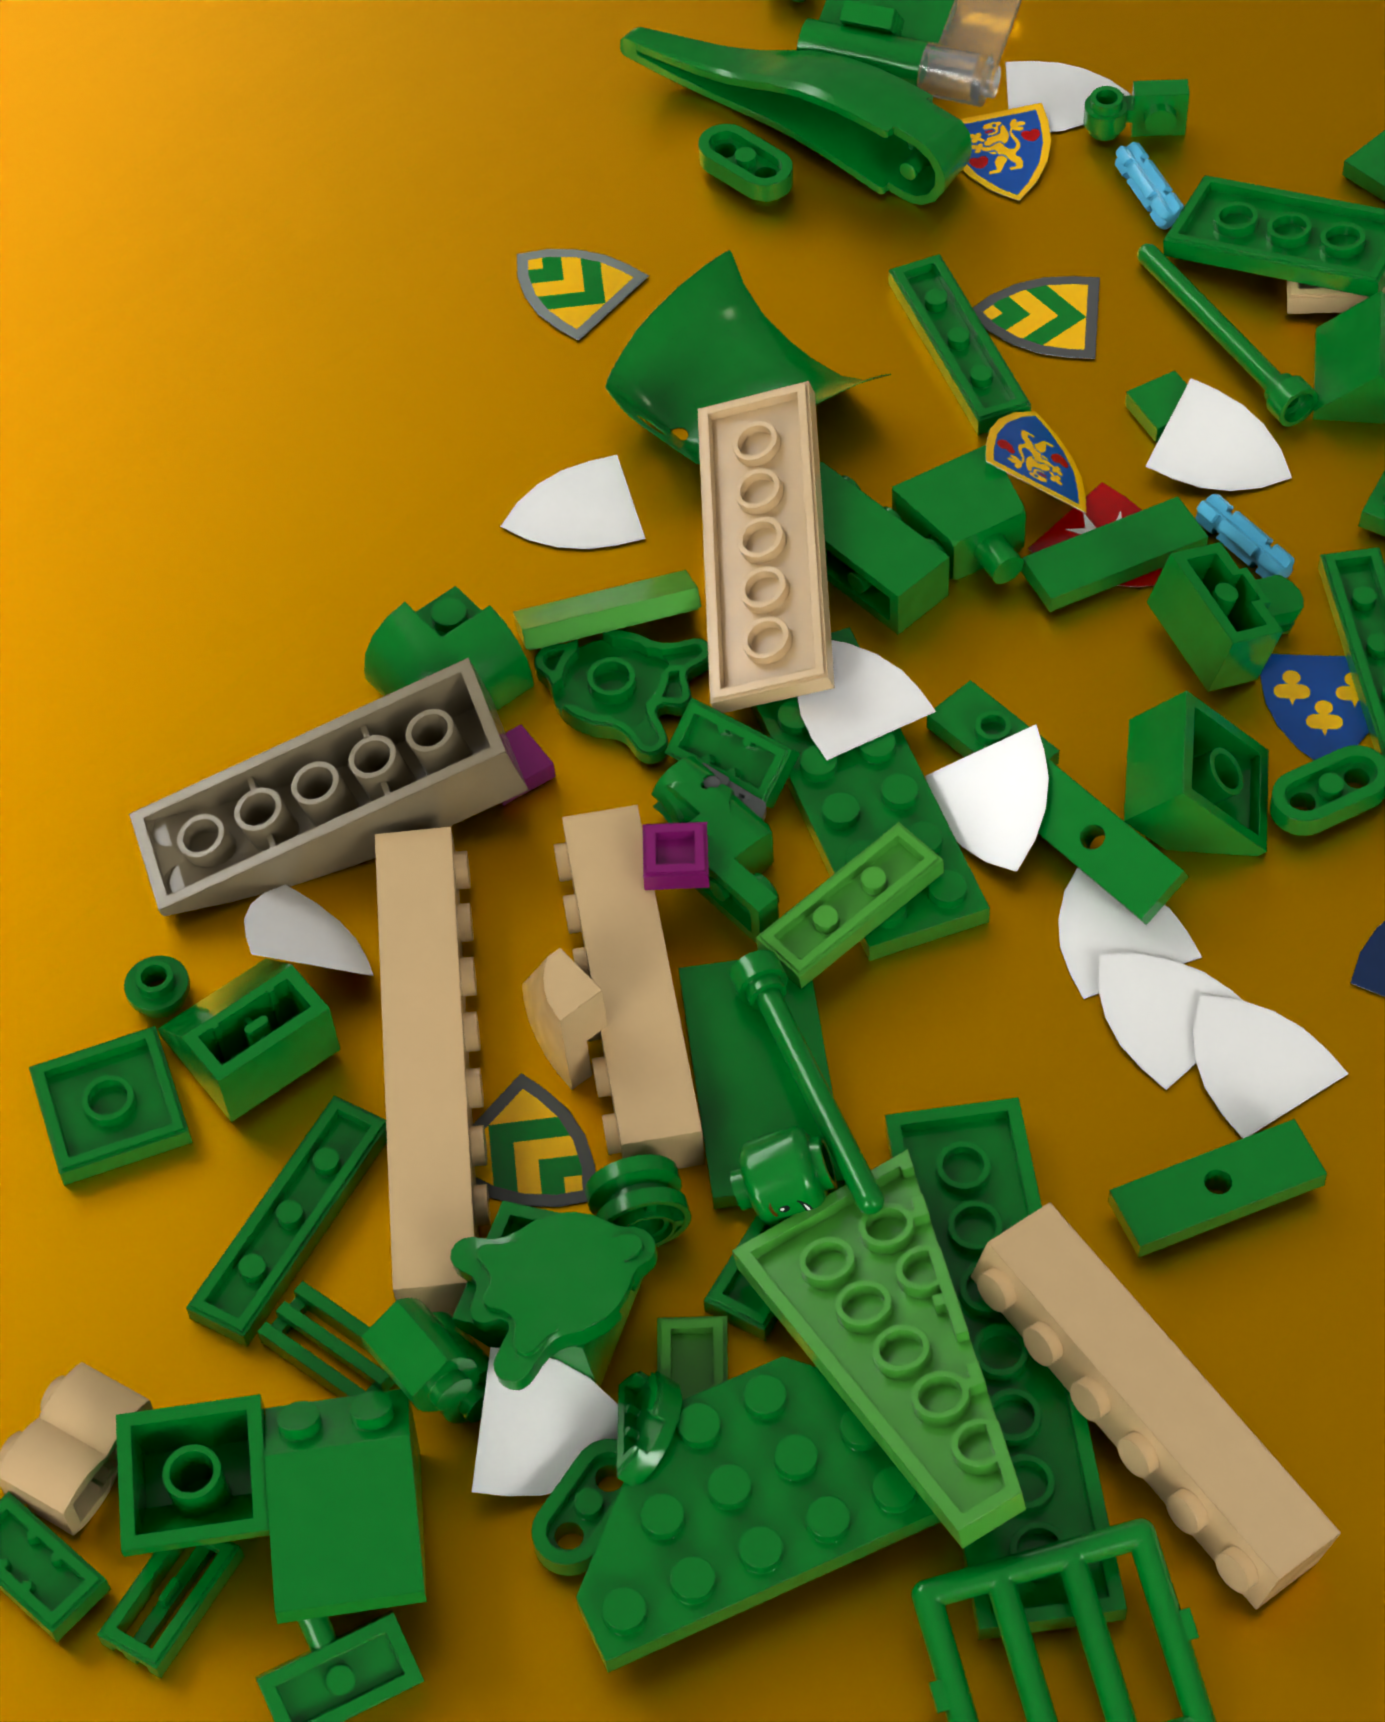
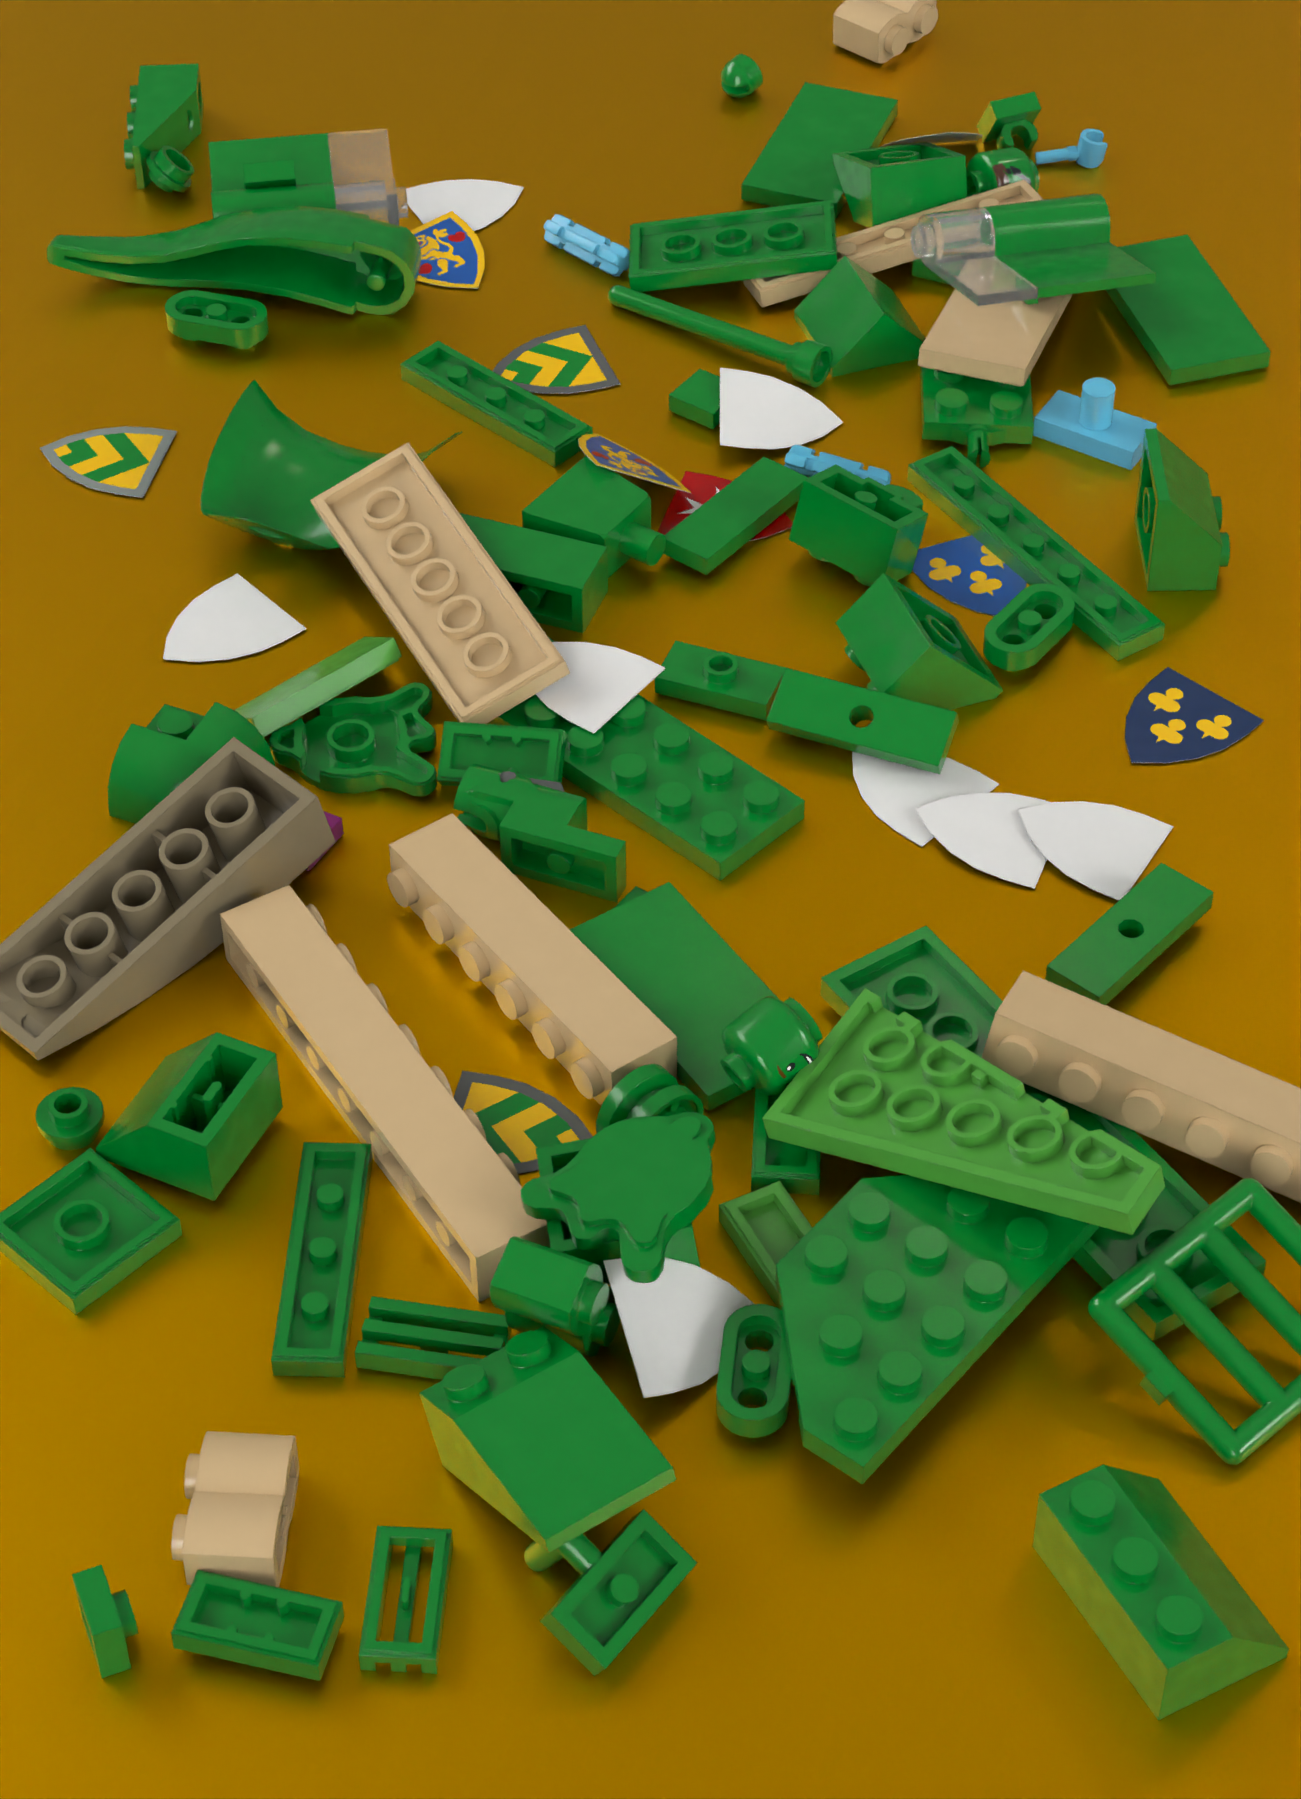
camera: 30 degrees left, 10 degrees down
green slope [116,1394,270,1557] -> none
white sticker [244,885,374,976] -> none
tan slope [522,948,608,1090] -> none
green tile [617,1371,683,1486] -> none
magenta tile [643,822,709,890] -> none
green piece [729,950,884,1215] -> none
bright green tile [755,822,944,989] -> none
white sticker [925,724,1049,872] -> none
green plate [1083,79,1189,141] -> none

